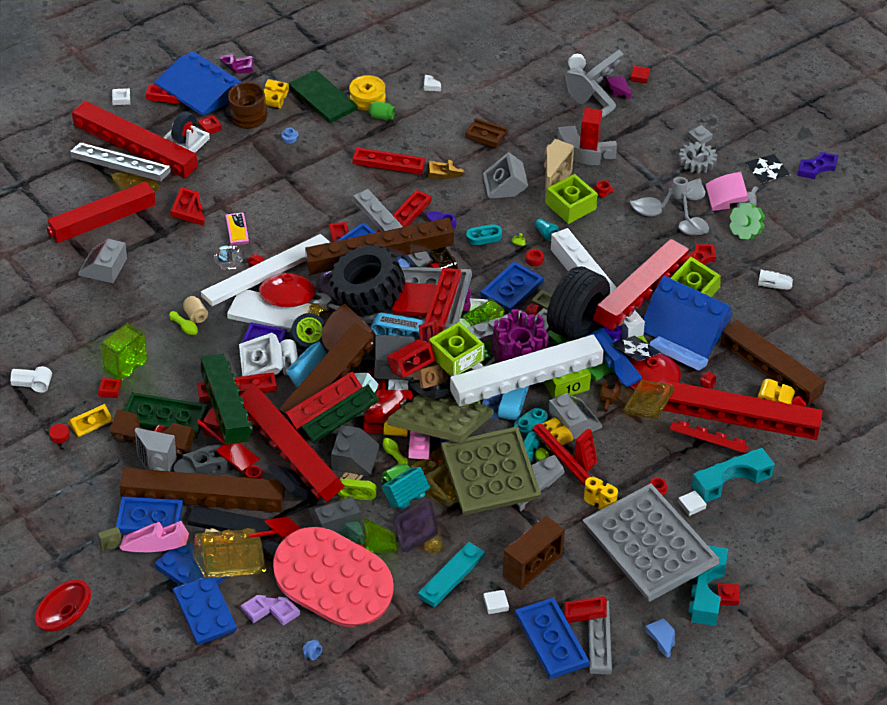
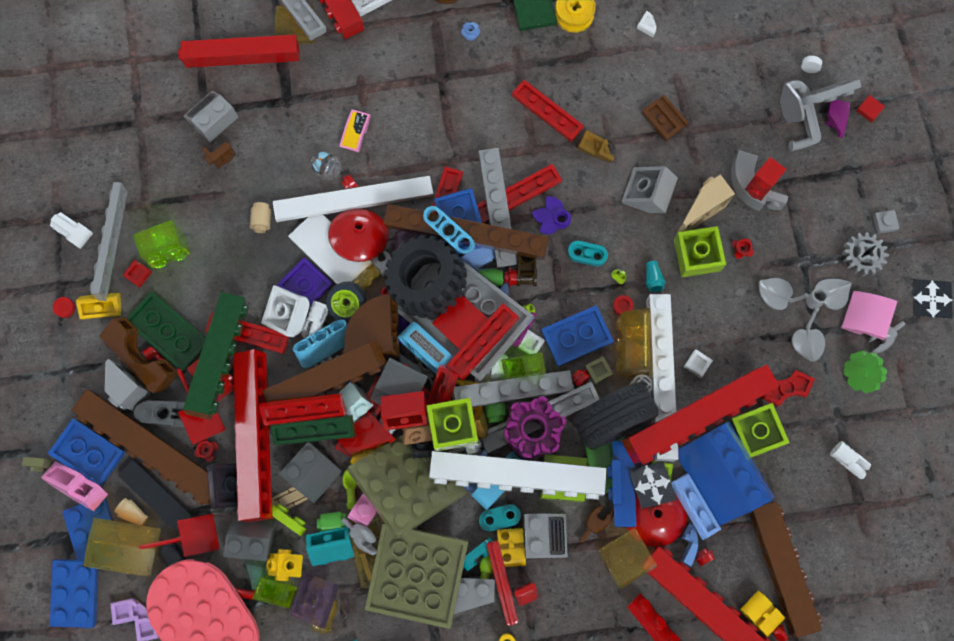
camera: 30 degrees right, 30 degrees up
lime piece [169,311,198,335] -> none
red wing [170,187,205,226] -> none
bright green brick [369,101,395,121] -> none
none -> light grey plate [90,182,128,301]
none -> reddish brown bracket [201,141,236,169]
none -> yellow brick [266,549,303,581]
none -> light grey hand [342,518,377,555]
none -> medium azure beam [423,206,475,254]
none -> clear yellow slope [616,308,651,377]
none -> medium blue slope [680,523,698,566]
none -> white tile [684,349,713,378]

